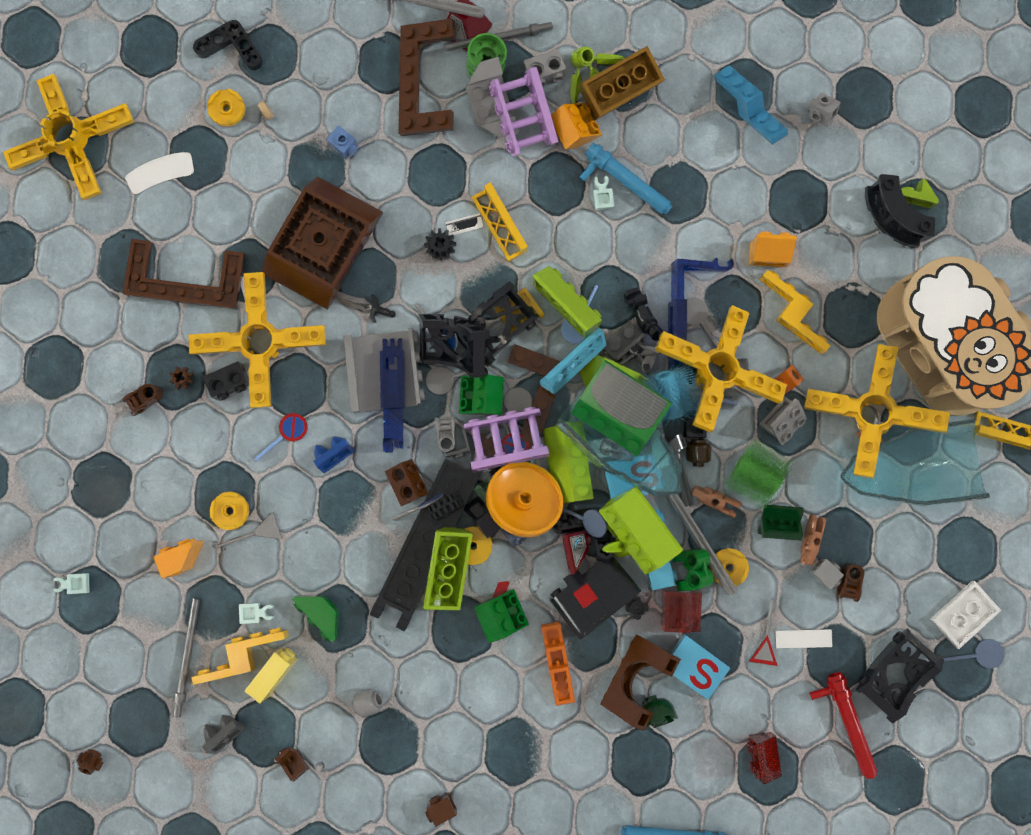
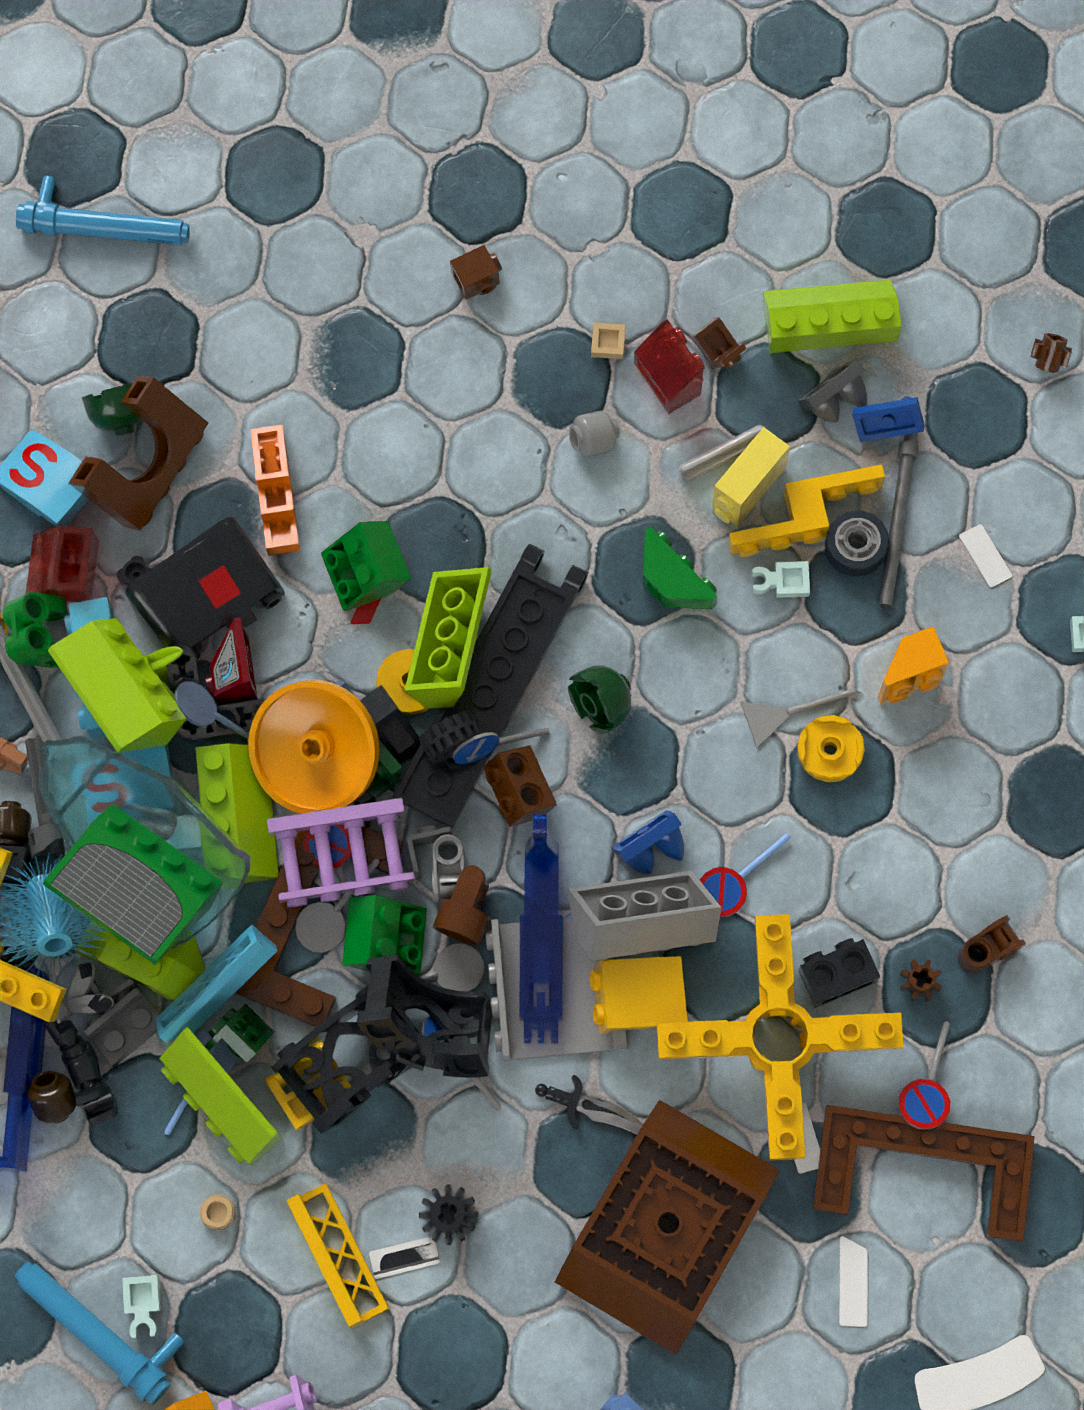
camera: 175 degrees left, 10 degrees down
none -> dark brown head [27,1071,77,1123]
none -> tan tile [200,1194,236,1230]
none -> dark green bracket [205,1003,275,1063]
none -> reddish brown piece [432,865,490,946]
none -> dark green cylinder [568,665,631,734]
none -> light grey slope [568,871,721,961]
none -> yellow panel [589,956,688,1034]
none -> tan plate [591,322,626,359]
none -> clear red slope [634,319,705,414]
none -> light grey axle [678,425,763,482]
none -> lime slope [763,280,902,353]
none -> wheel [825,510,889,577]
none -> white sticker [839,1236,868,1327]
none -> blue tile [852,396,925,442]
none -> piece [898,1021,951,1130]
none -> white sticker [959,524,1012,588]

